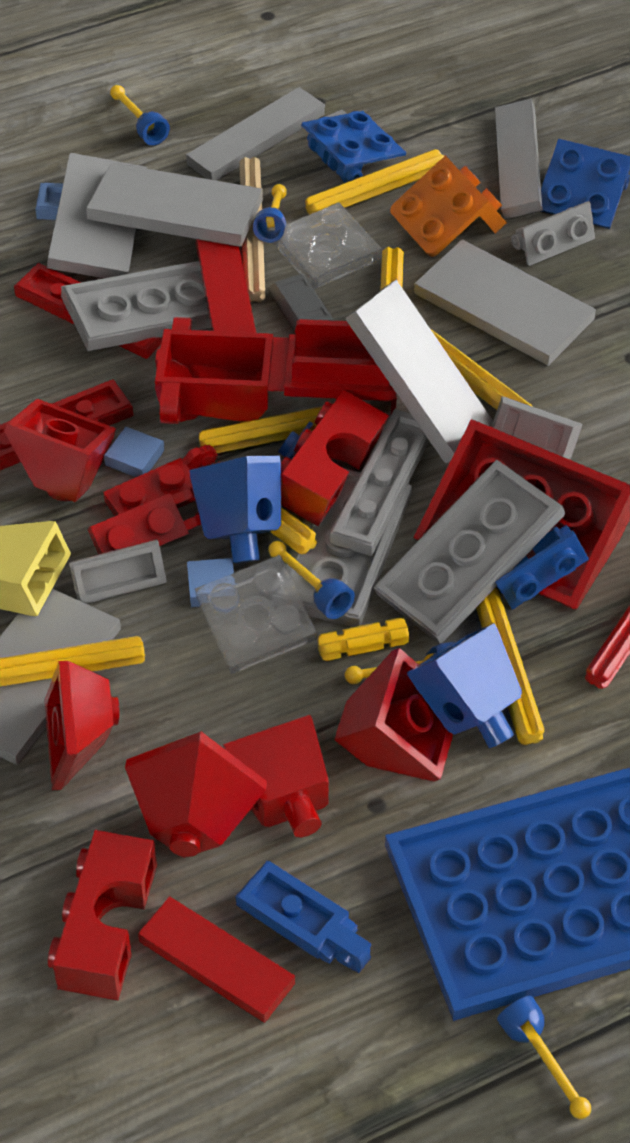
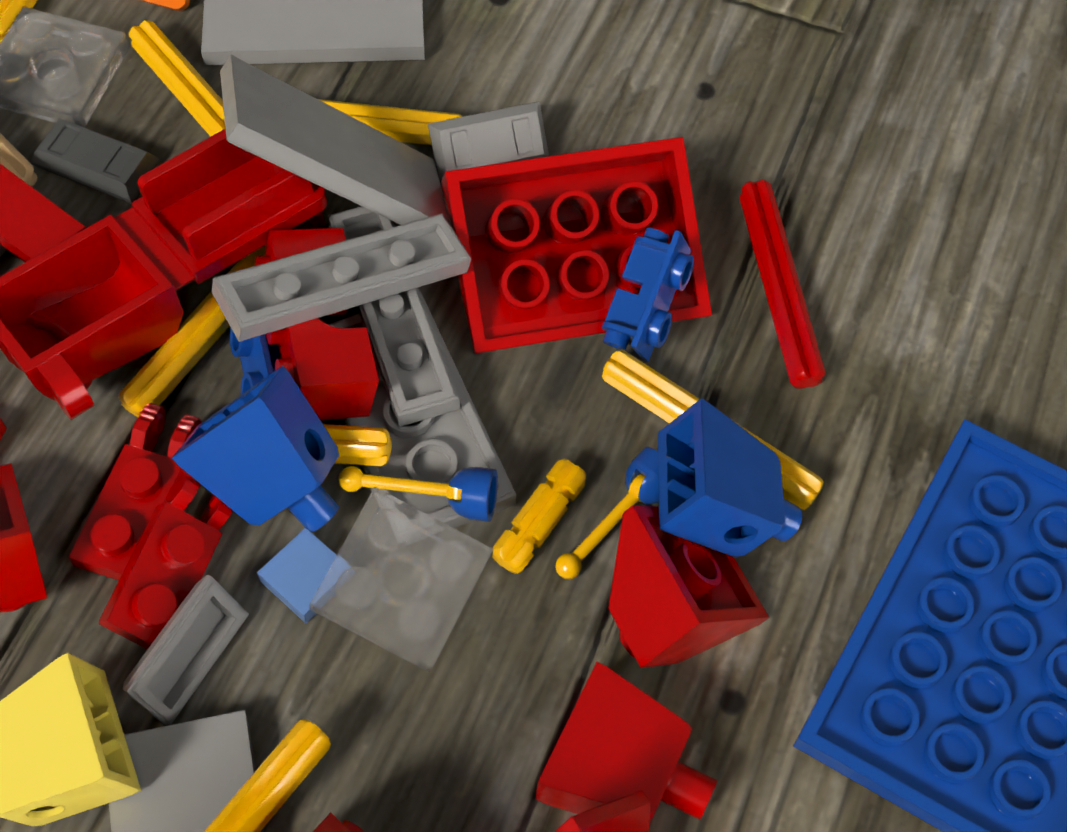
camera: 45 degrees left, 10 degrees up
medium blue tile [104,427,164,477] -> none
light grey tile [373,460,565,644] -> none
none -> light grey tile [211,214,471,342]

